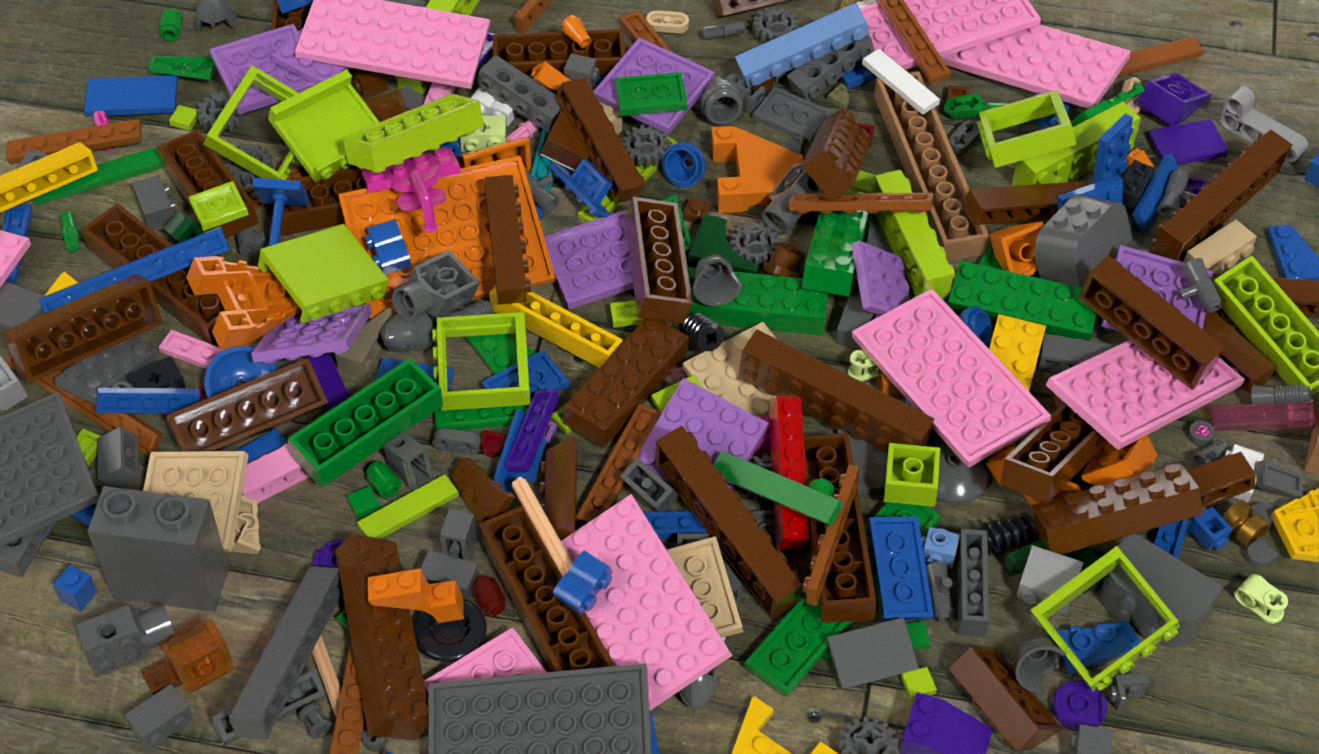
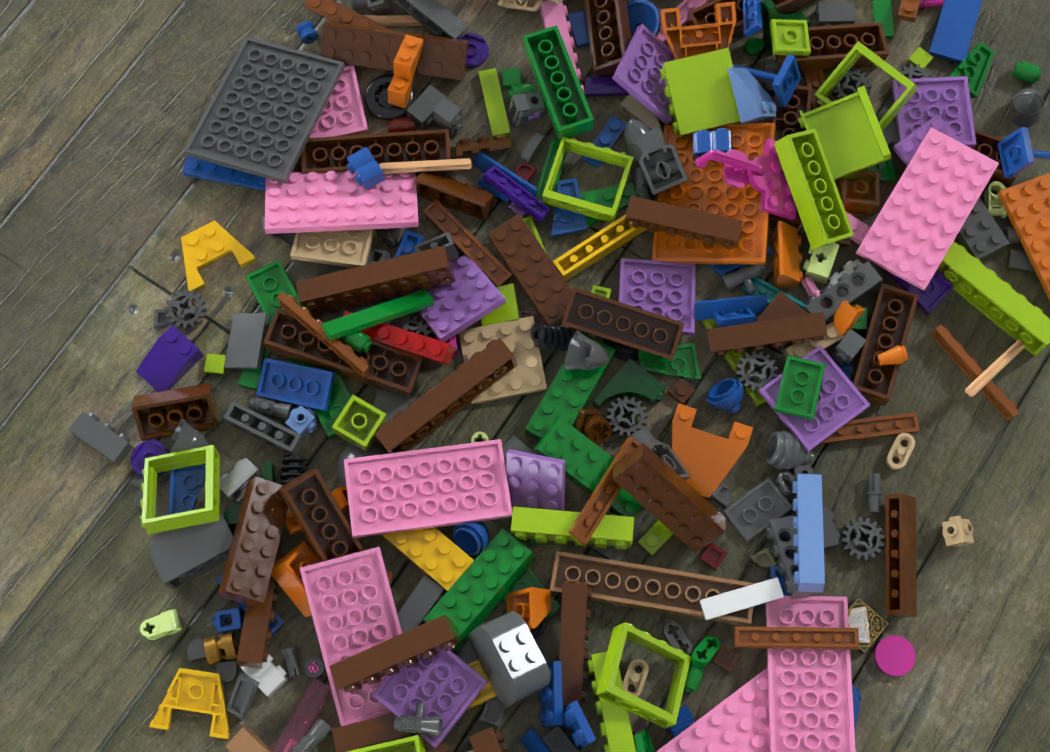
camera: 115 degrees right, 20 degrees up
none -> medium blue slope [727,67,776,123]

